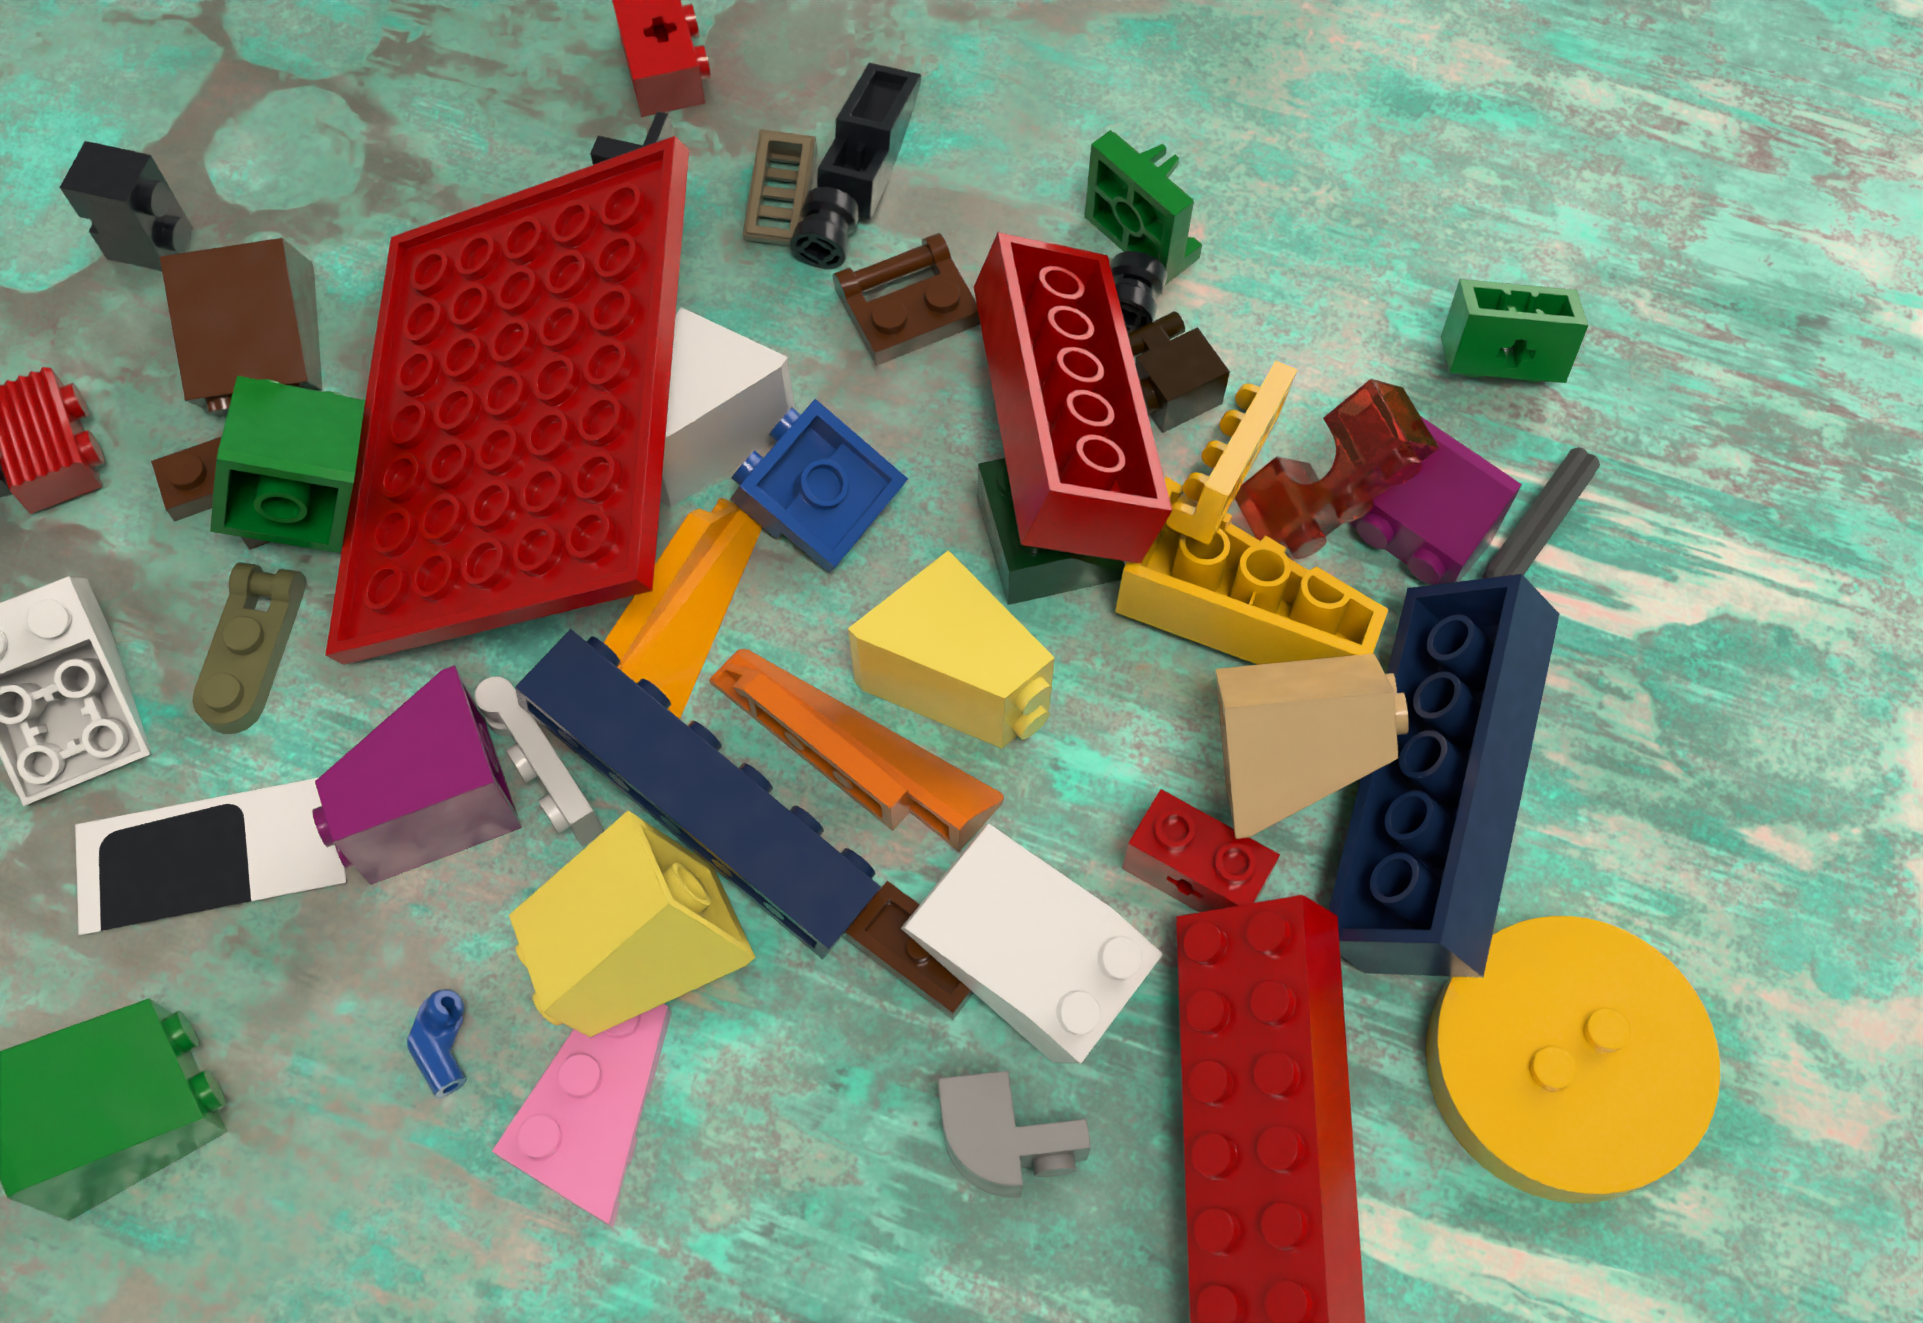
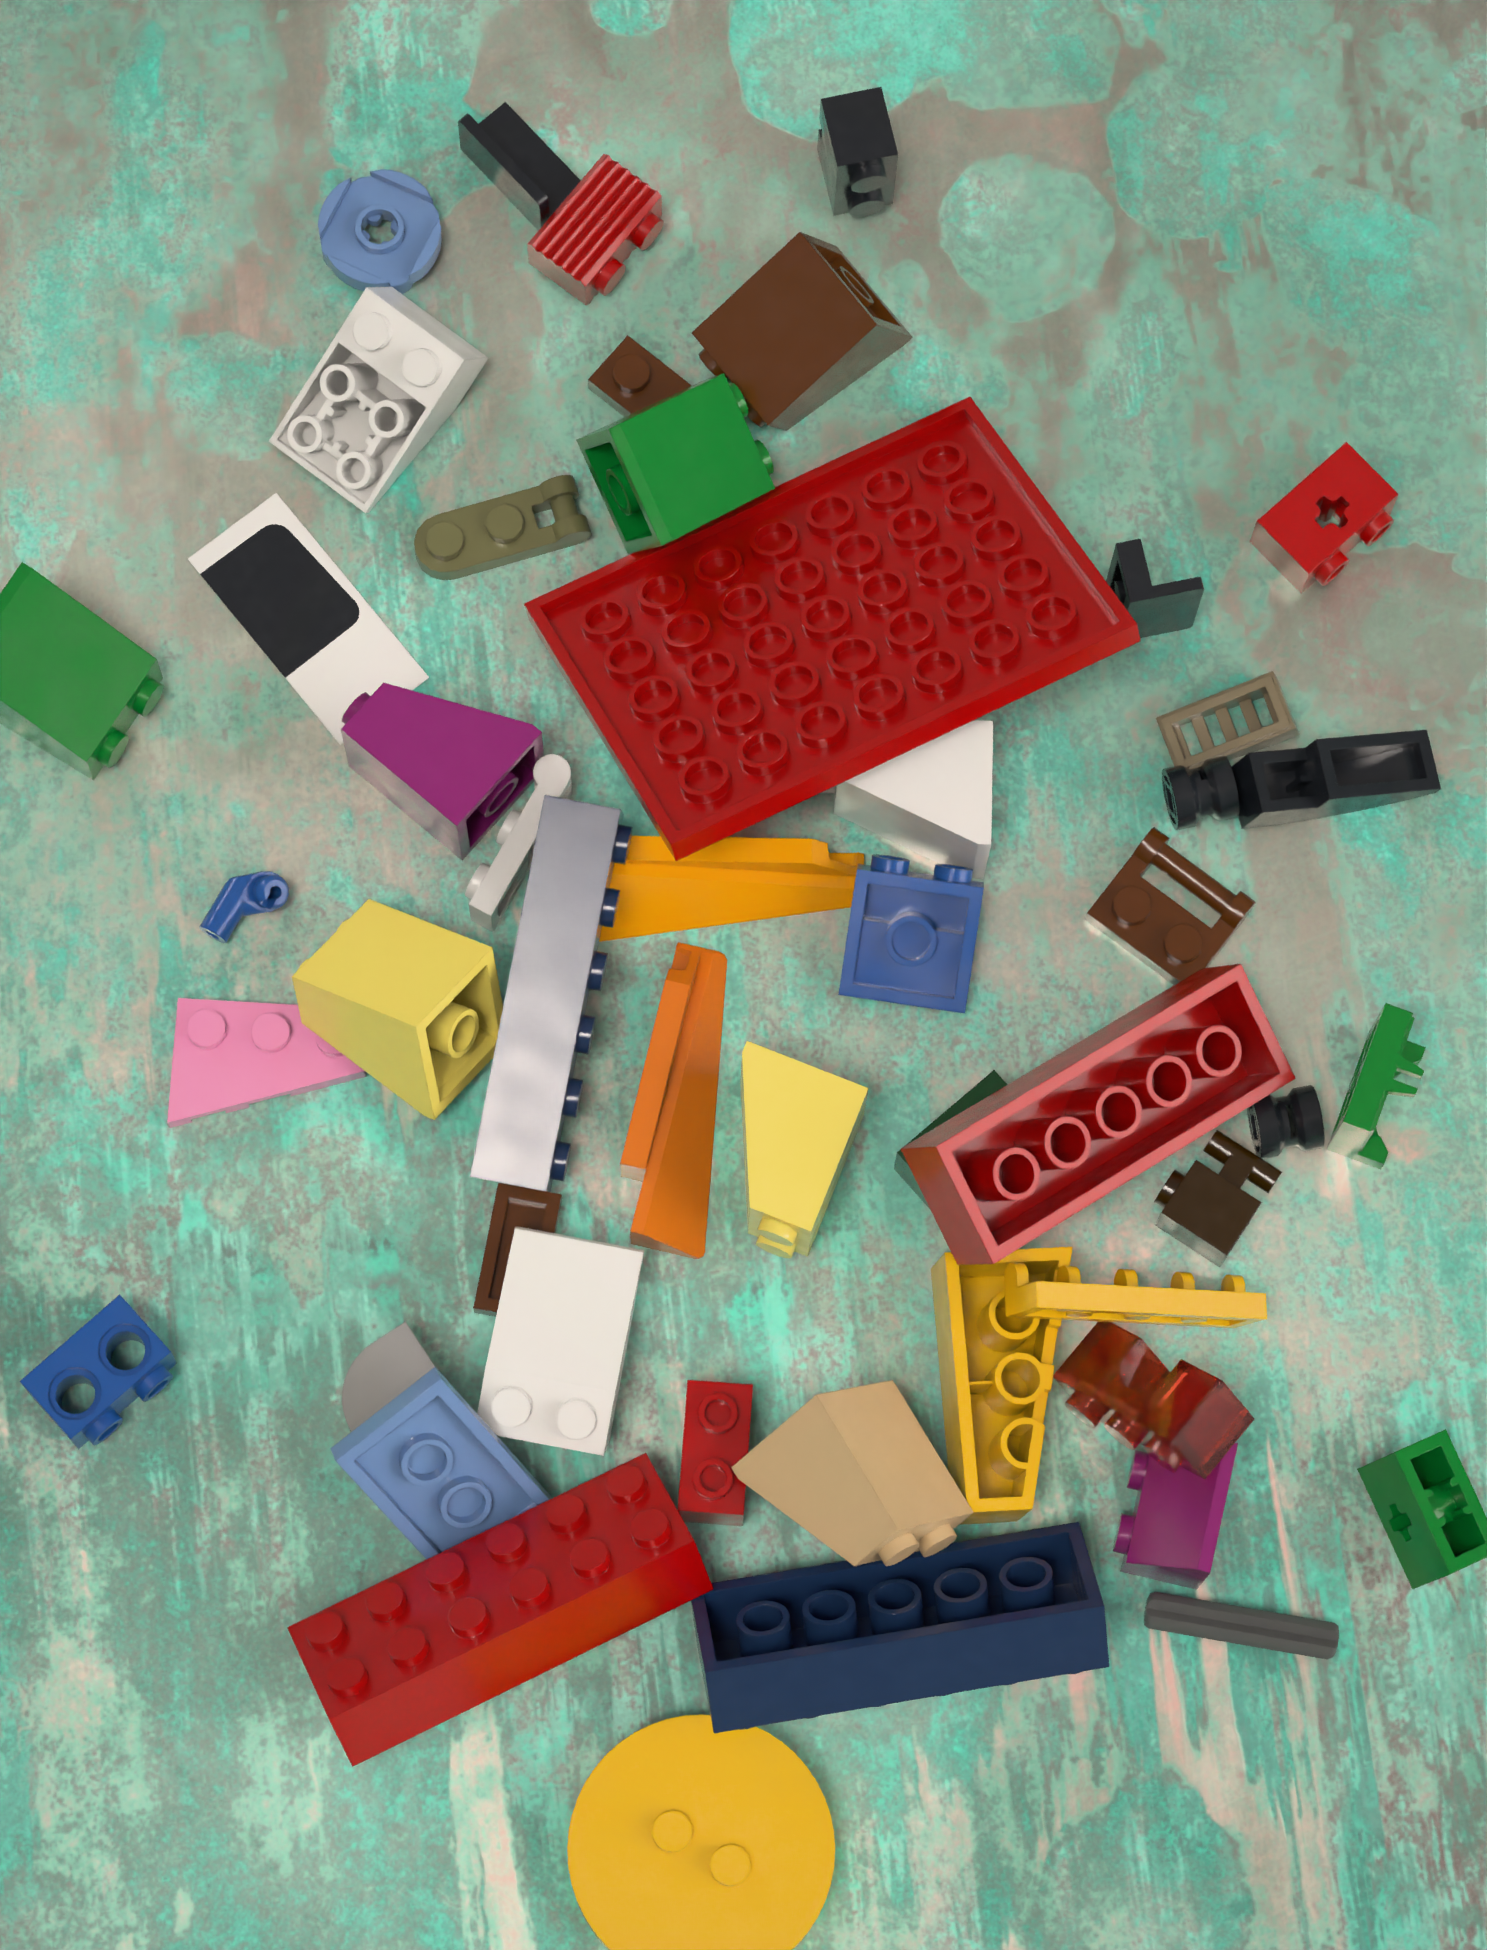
camera: 60 degrees right, 10 degrees up
none -> medium blue plate [330,1367,552,1559]

